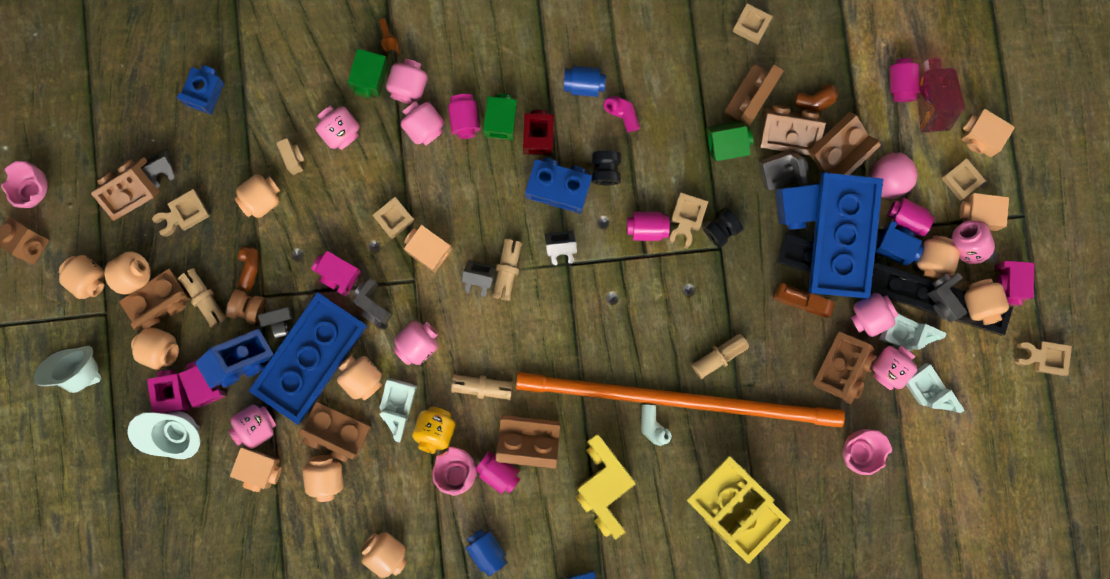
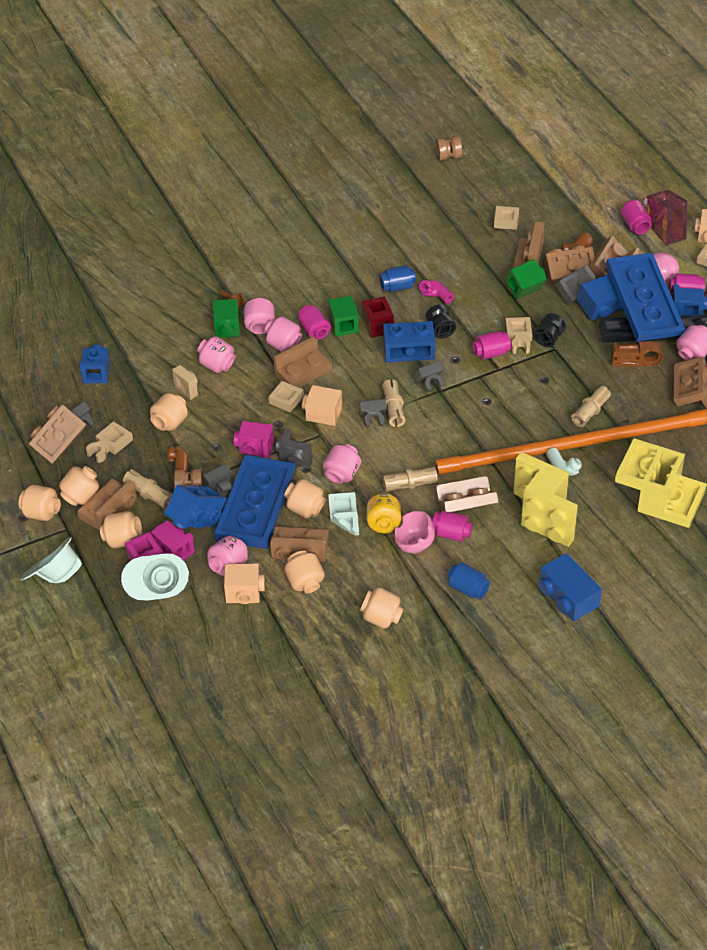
camera: 15 degrees left, 35 degrees down
none -> medium nougat bracket [273,337,332,388]

